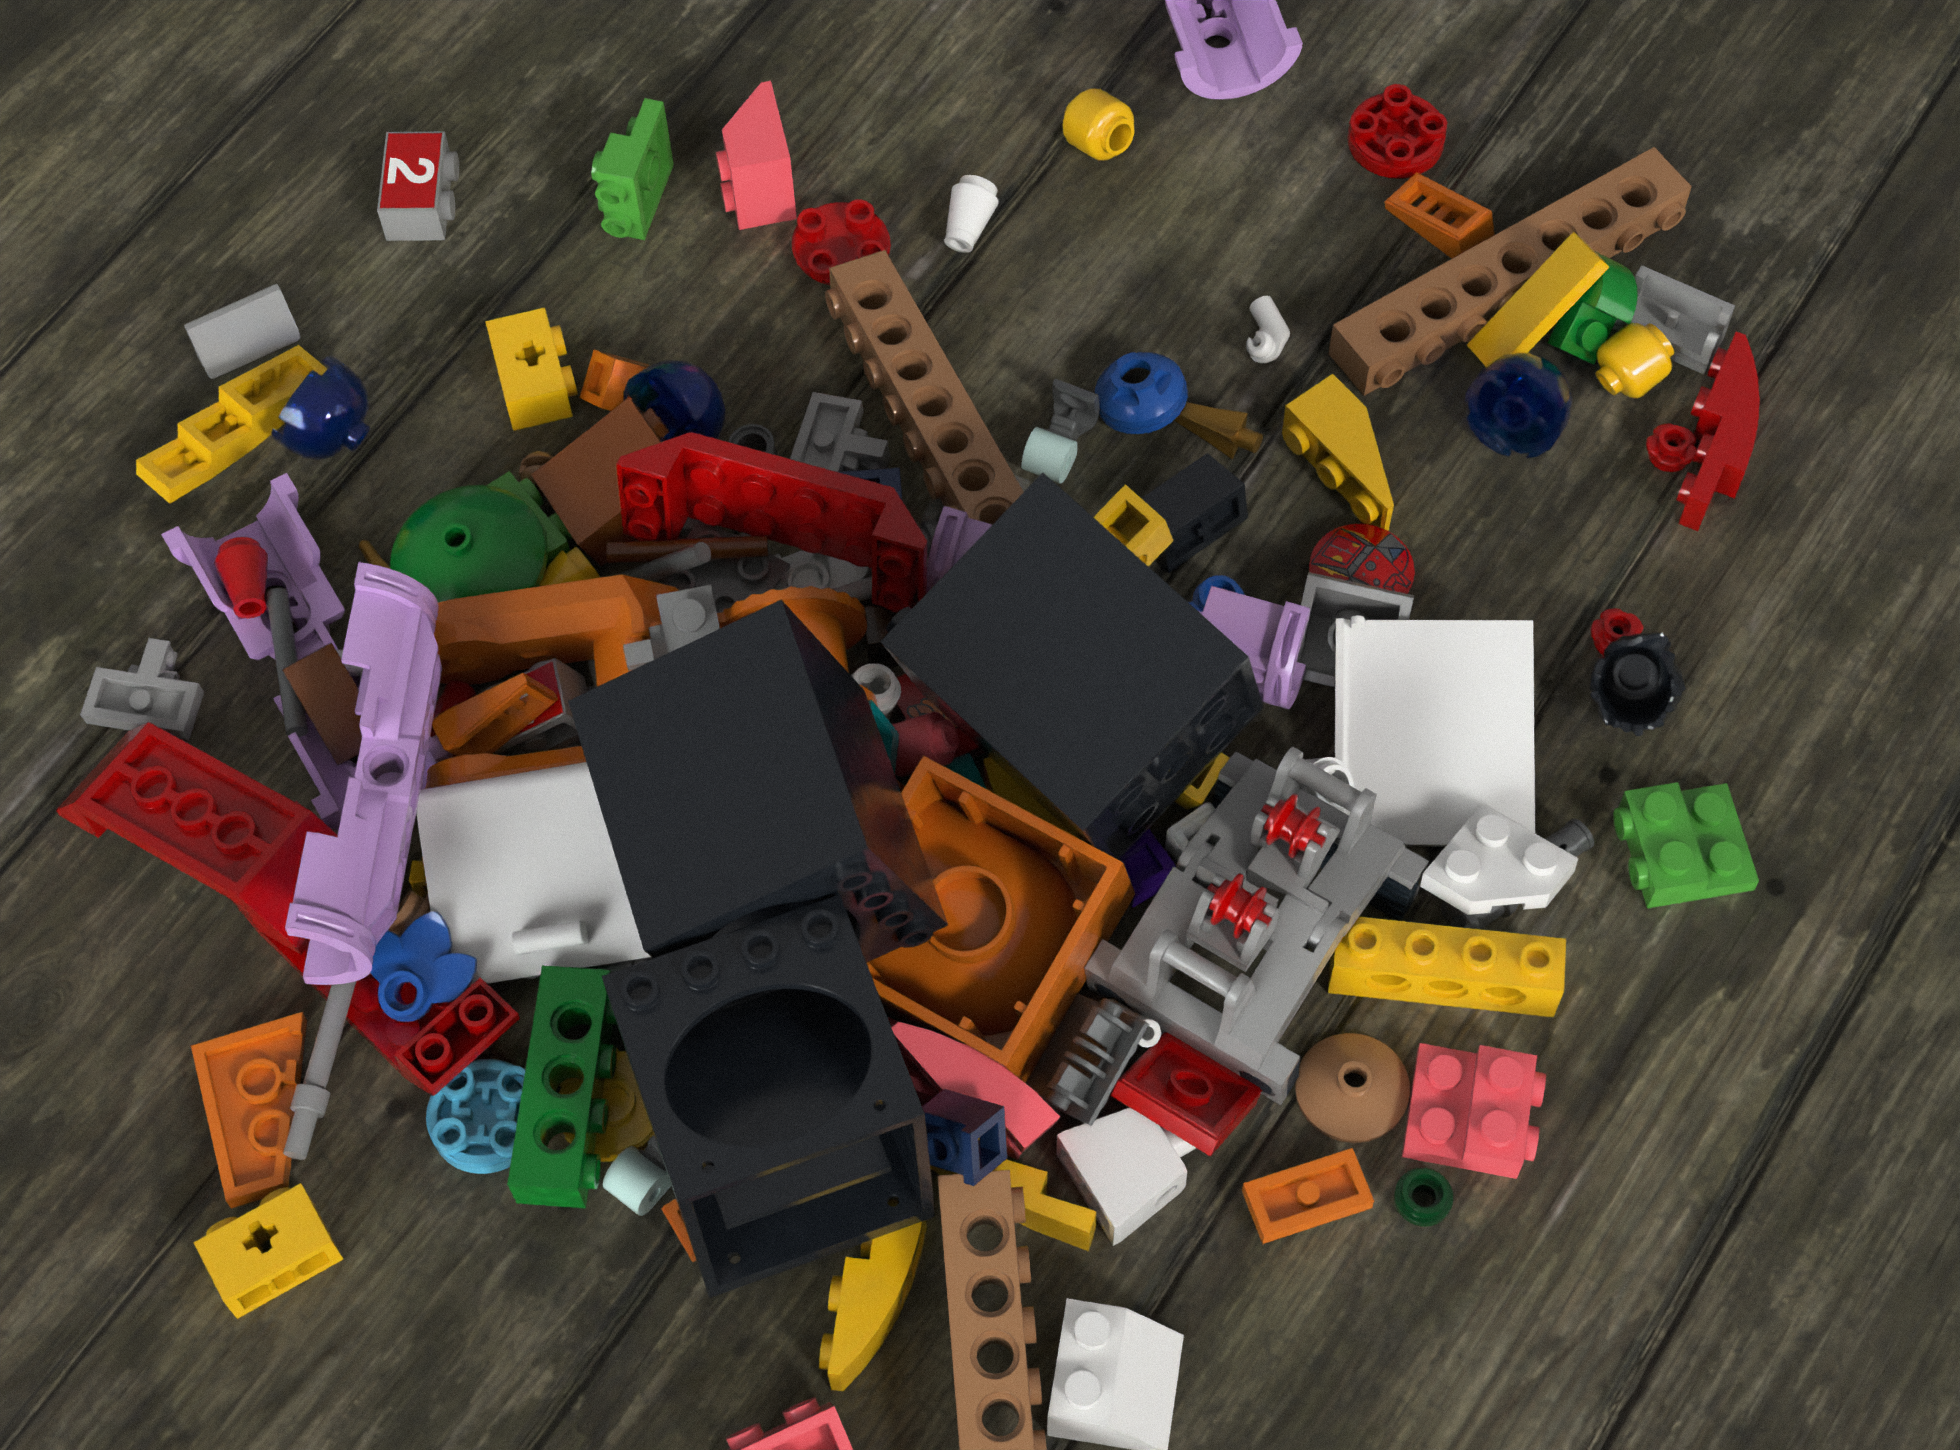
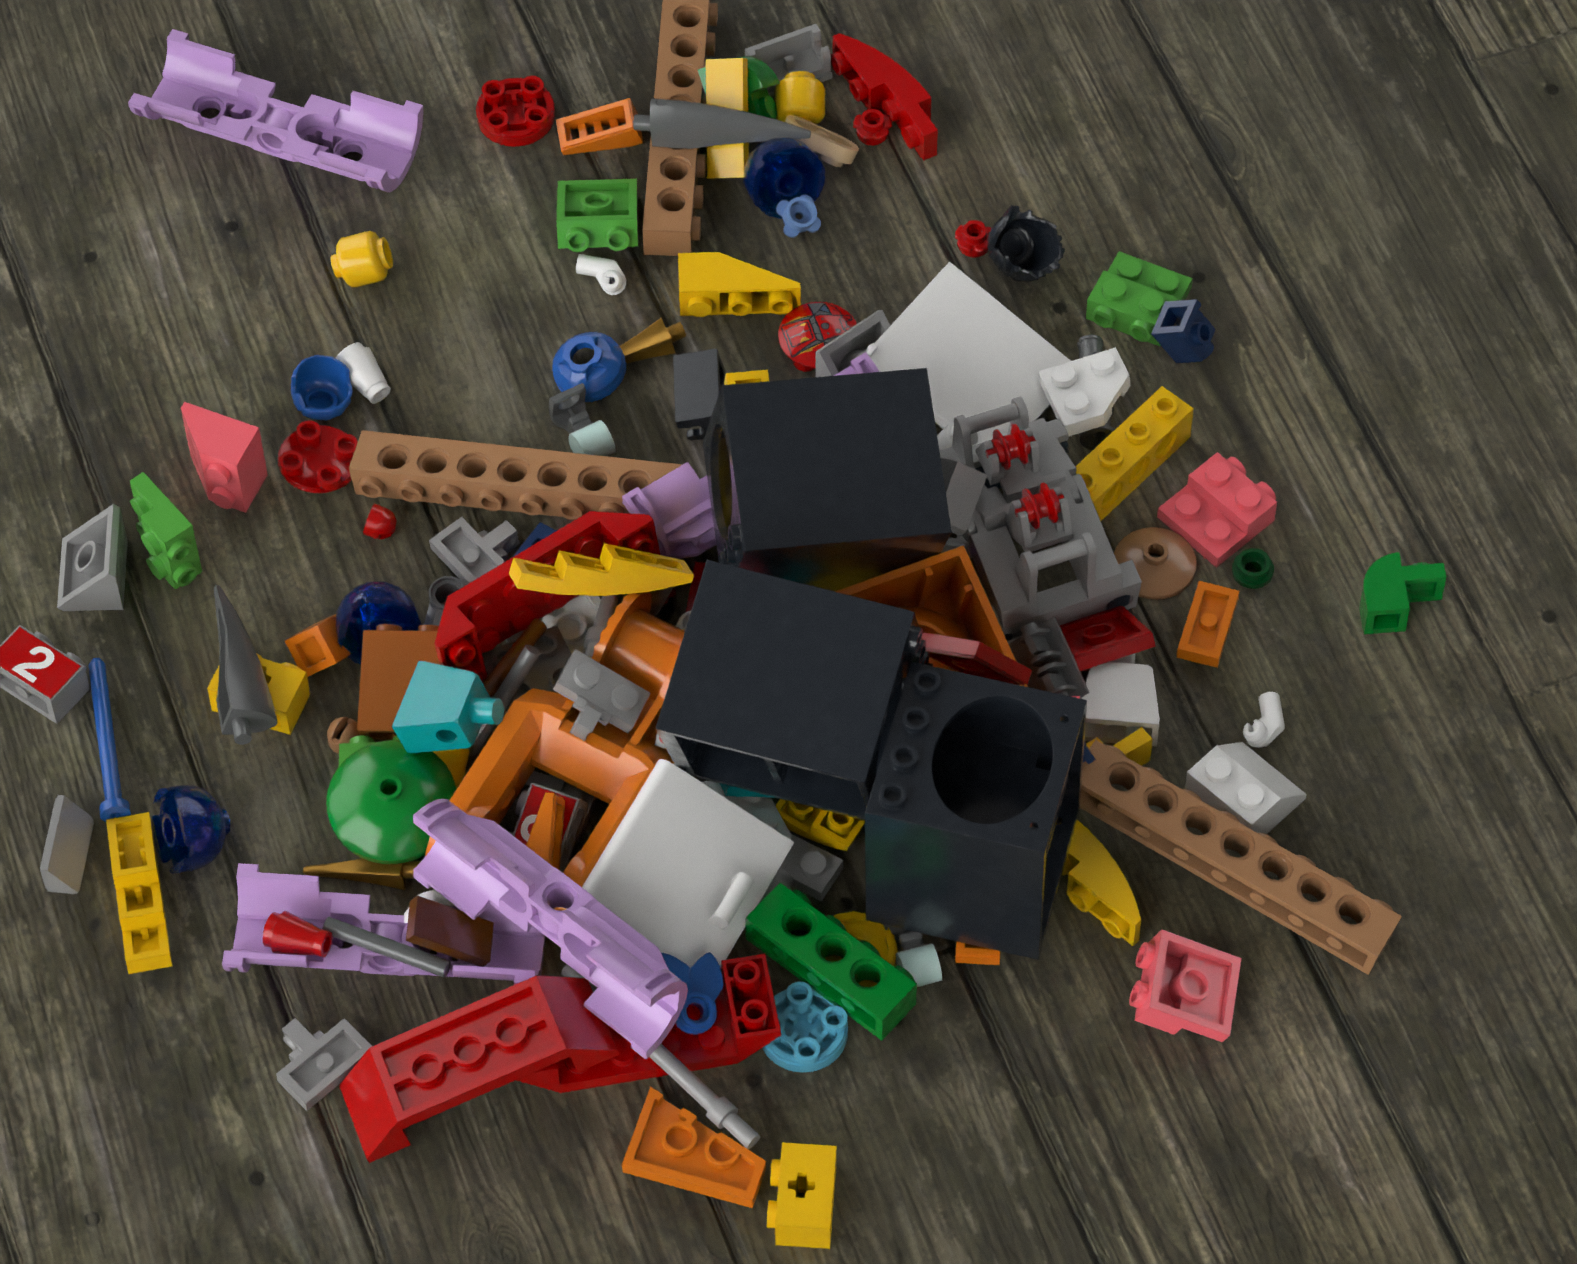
camera: 55 degrees left, 5 degrees down
none -> light grey slope [57,504,128,611]
none -> blue bar [88,658,131,822]
none -> dark grey piece [214,585,277,745]
none -> blue hair [291,355,353,421]
none -> red hinge [363,503,397,540]
none -> teal torso [392,661,504,753]
none -> yellow slope [509,543,694,596]
none -> bright green plate [556,179,638,252]
none -> dark grey piece [633,98,811,149]
none -> medium blue plate [776,195,821,238]
none -> tan plate [785,115,859,168]
none -> red tile [922,632,1032,686]
none -> light grey slope [940,457,987,536]
none -> dark blue brick [1151,299,1216,363]
none -> white arm [1243,692,1285,748]
none -> green brick [1359,552,1447,635]

